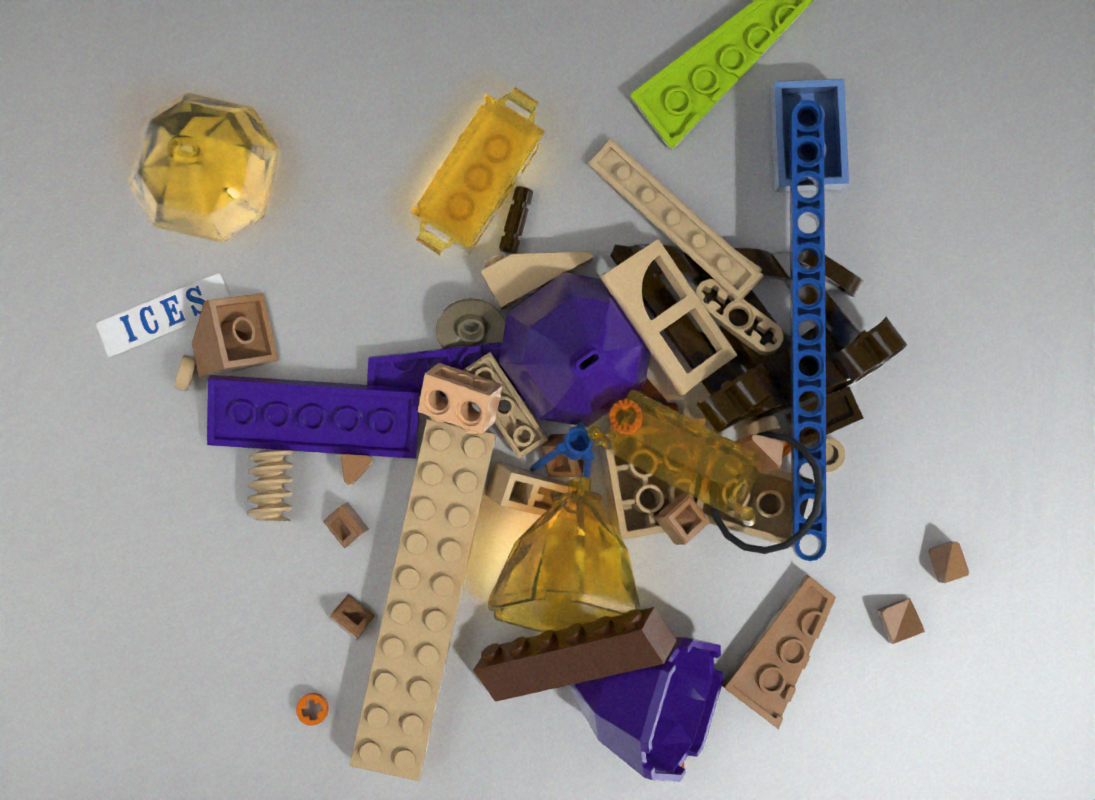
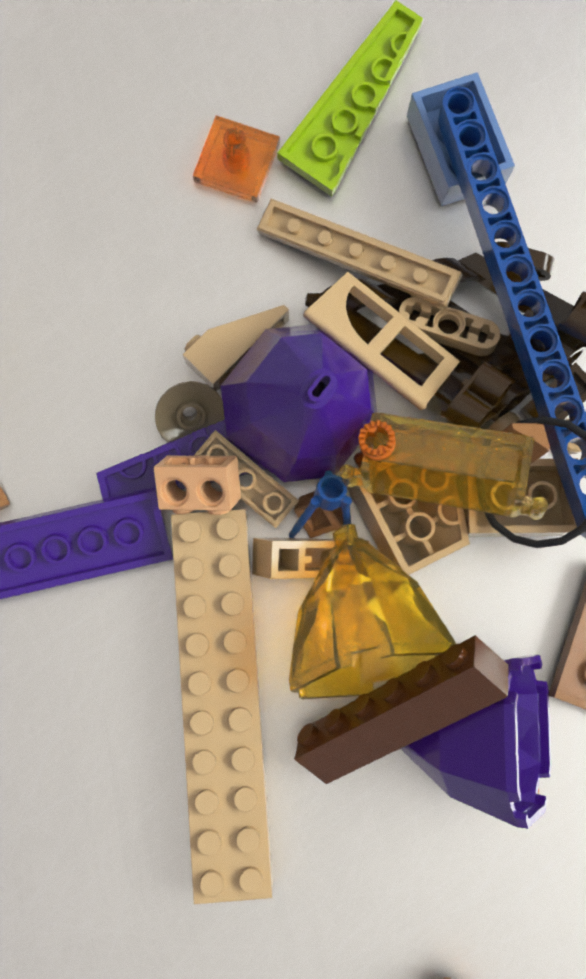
camera: 15 degrees left, 5 degrees down
tan piece [247,450,293,521] -> none
orange bush [296,693,329,726] -> none
medium nougat slope [323,502,369,548] -> none
medium nougat slope [329,595,375,640] -> none
medium nougat slope [341,454,374,485] -> none
clear yellow container [410,87,545,256] -> none
dark brown axle [499,186,533,254] -> none
medium nougat slope [654,494,710,545] -> none
none -> clear orange tile [193,115,280,203]

